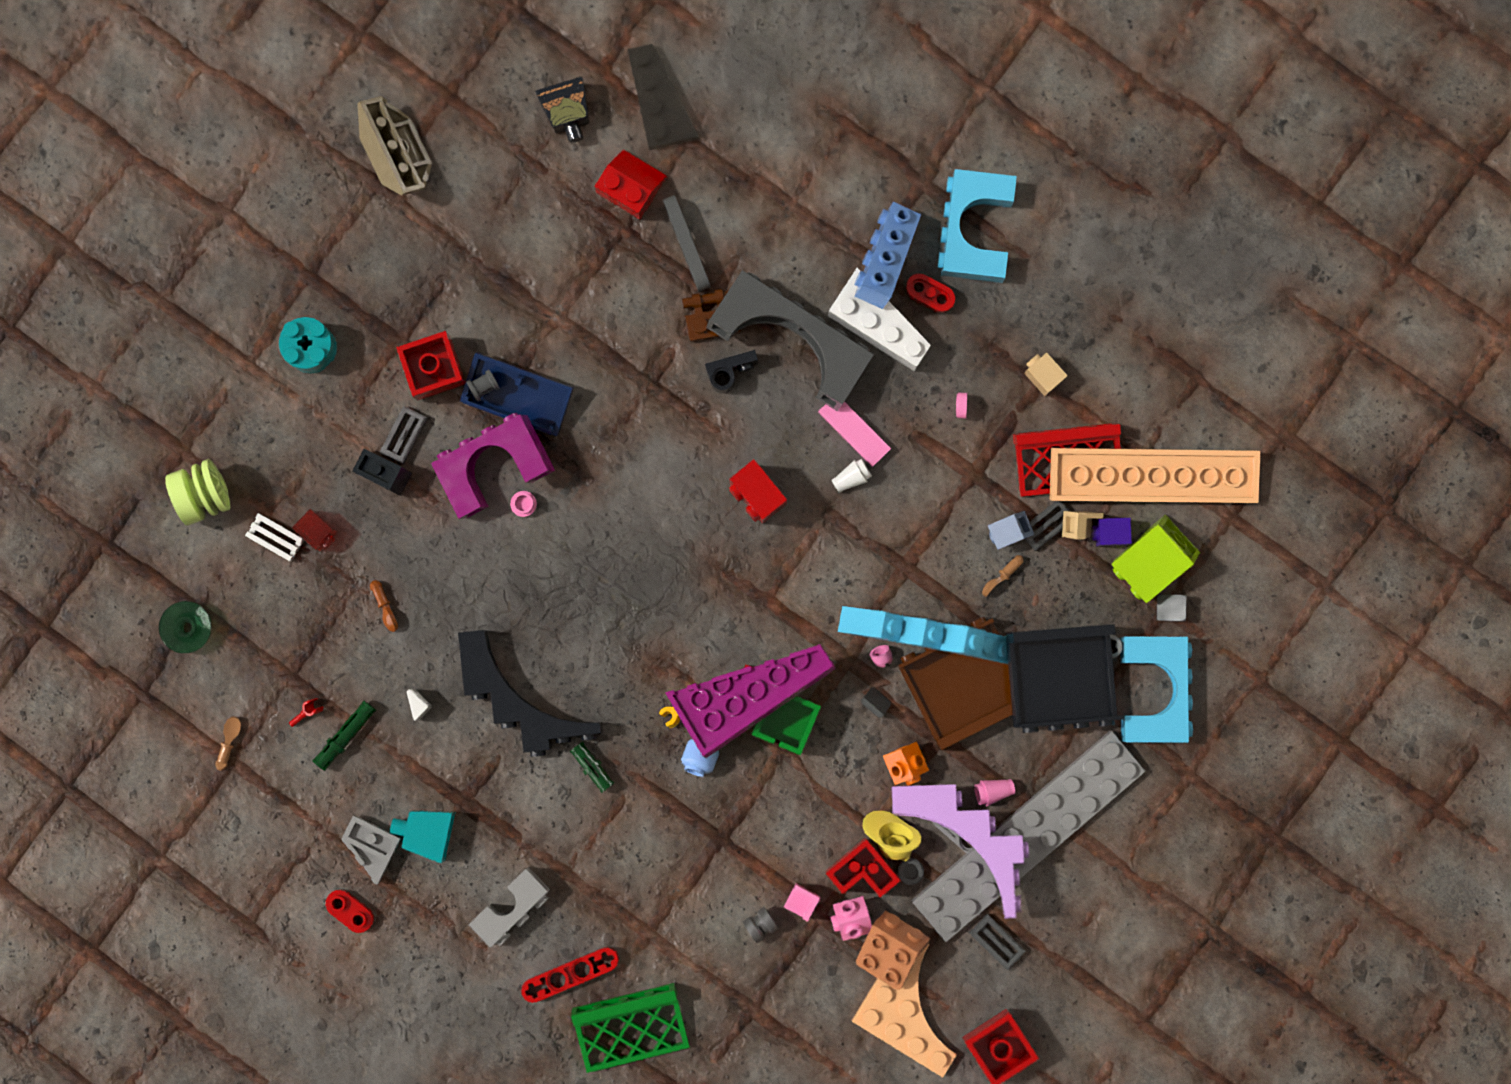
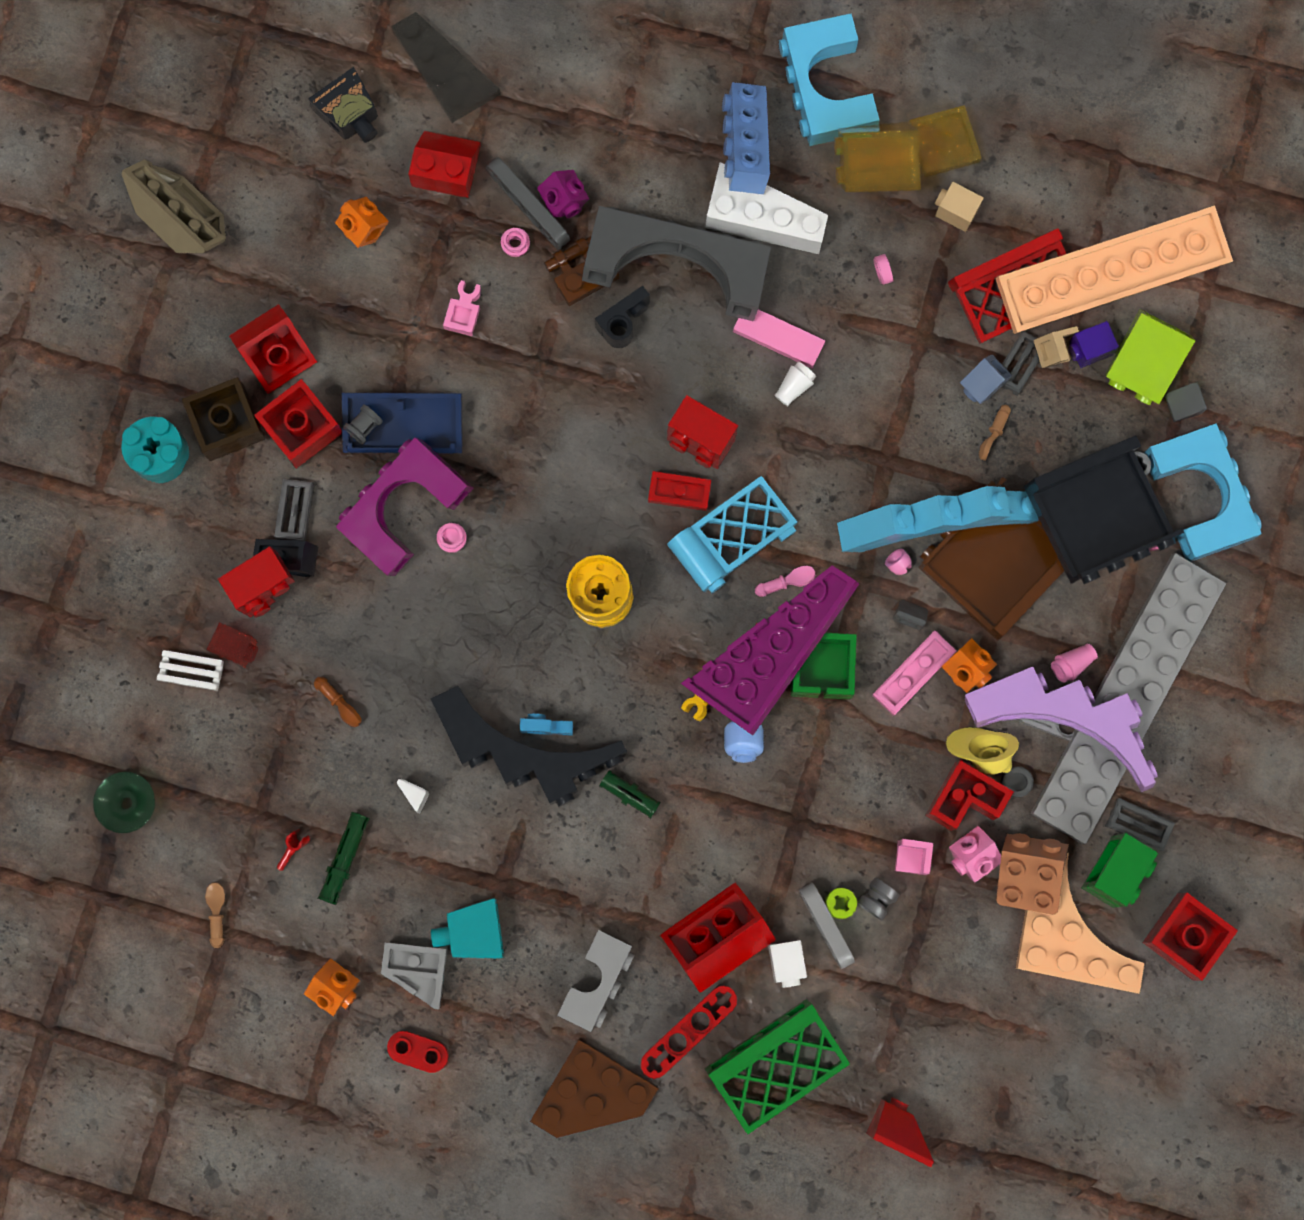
camera: 25 degrees left, 5 degrees down
yellowish green wheel [165,459,231,526] -> none
red plate [906,274,955,313] -> none
none -> dark brown brick [182,377,265,461]
none -> red brick [218,546,295,618]
none -> red slope [229,304,317,394]
none -> orange brick [304,958,360,1016]
none -> orange brick [335,197,389,248]
none -> bright pink plate [443,280,481,336]
none -> bright pink plate [501,228,530,257]
none -> dark azure plate [520,714,573,736]
none -> reddish brown plate [530,1039,659,1138]
none -> magenta brick [537,170,589,218]
none -> yellow wheel [566,555,634,628]
none -> red plate [648,471,711,511]
none -> red slope [660,882,776,993]
none -> medium azure piece [667,476,797,593]
none -> bright pink piece [755,566,816,597]
none -> white brick [768,940,807,988]
none -> light grey beam [799,883,855,970]
none -> lime wheel [824,888,857,919]
none -> clear yellow slope [834,122,921,192]
none -> bright pink tile [872,630,956,716]
none -> clear yellow plate [908,105,982,177]
none -> green piece [1081,833,1158,908]

